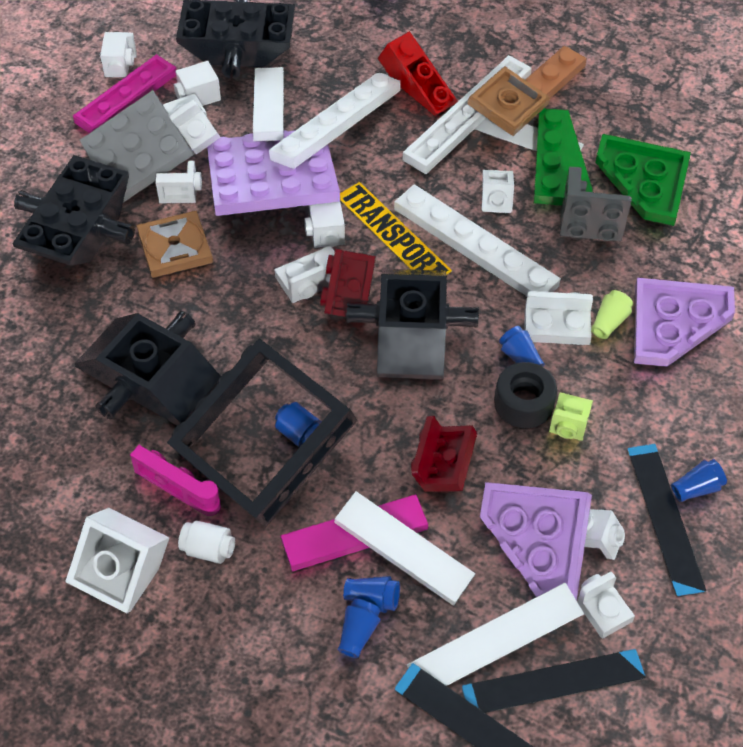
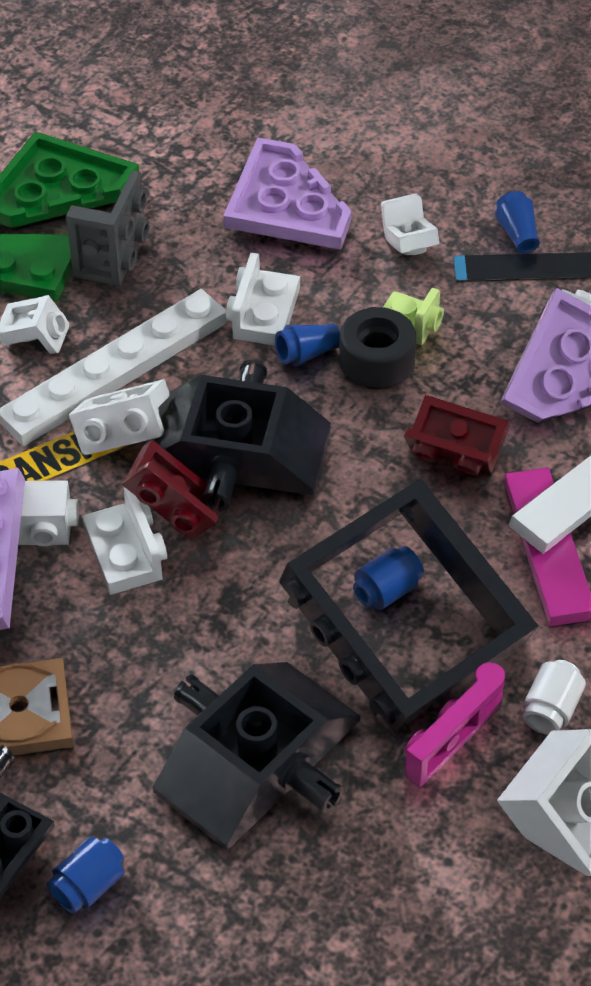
camera: 80 degrees left, 5 degrees down
yellowish green cone [591,290,633,339] -> none
none -> blue brick [46,836,124,914]
none -> white bracket [69,379,170,455]
none -> white bracket [381,194,439,255]

